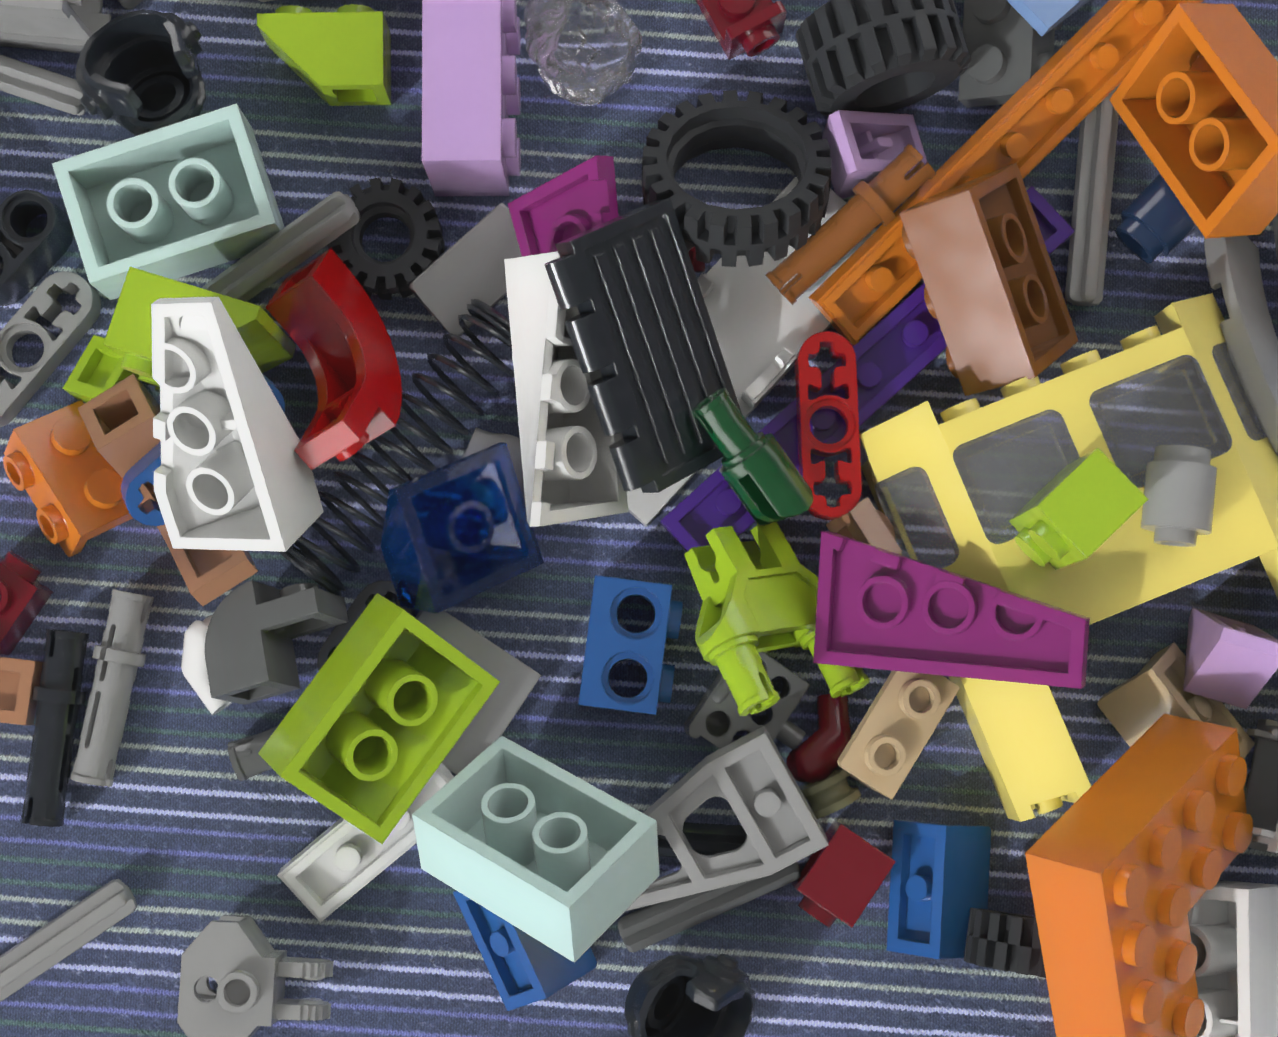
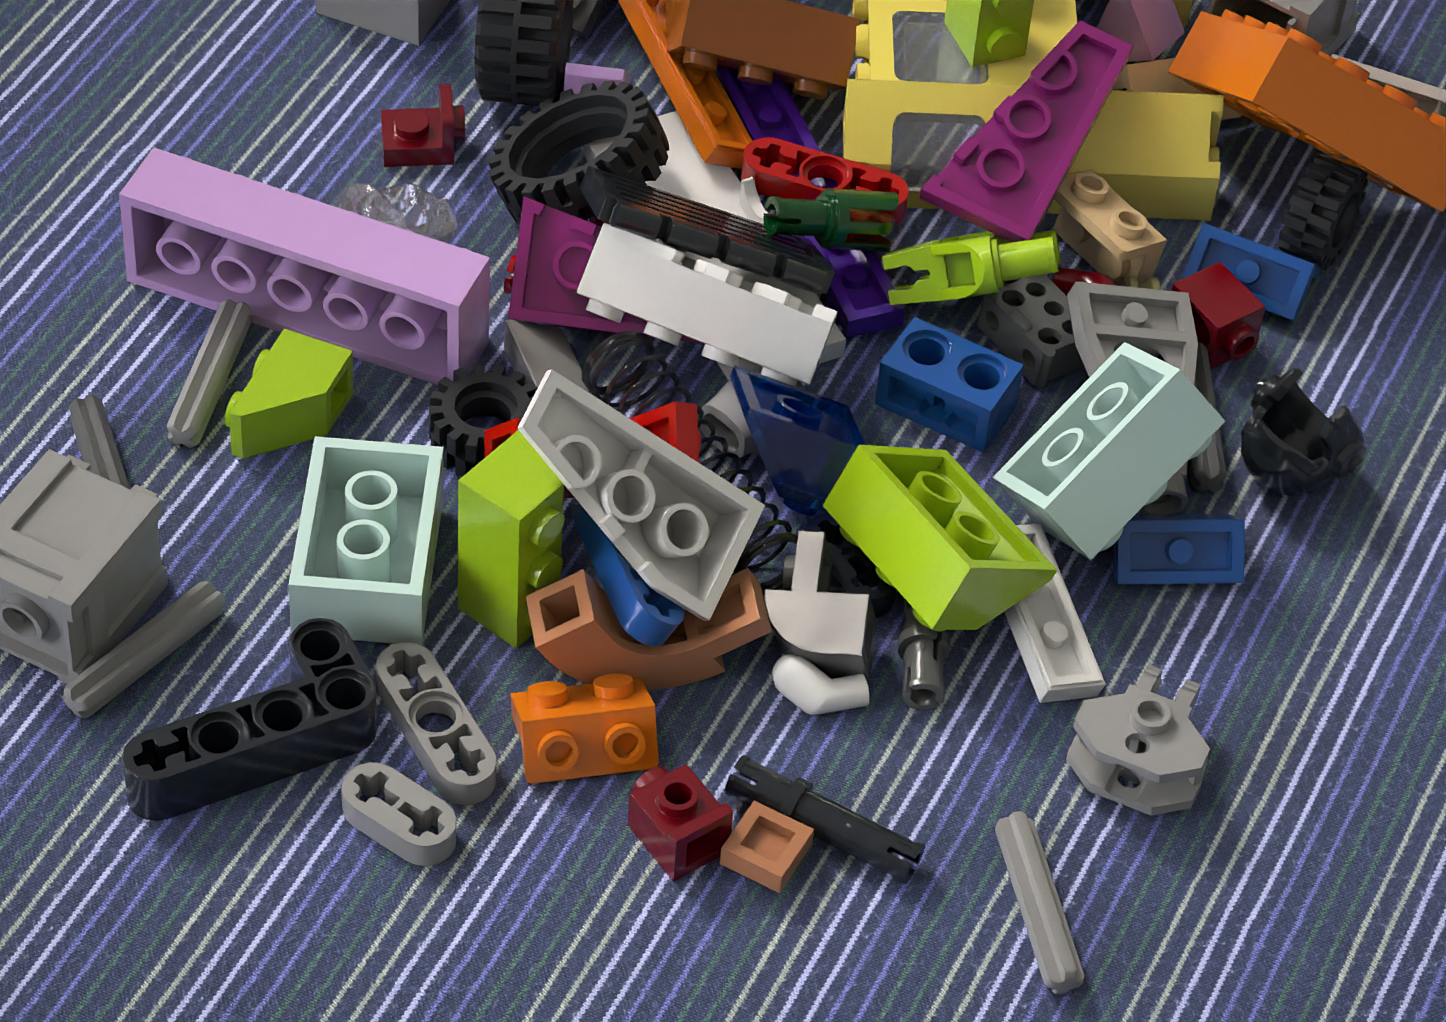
camera: 70 degrees left, 35 degrees down
lime plate [62,335,140,403] -> none
light grey pin [70,589,154,787] -> none
black helmet [76,9,206,136] -> none
light grey axle [202,191,360,302] -> none
dark orange pin [765,144,936,305] -> none
nougat plate [826,497,902,554] -> none

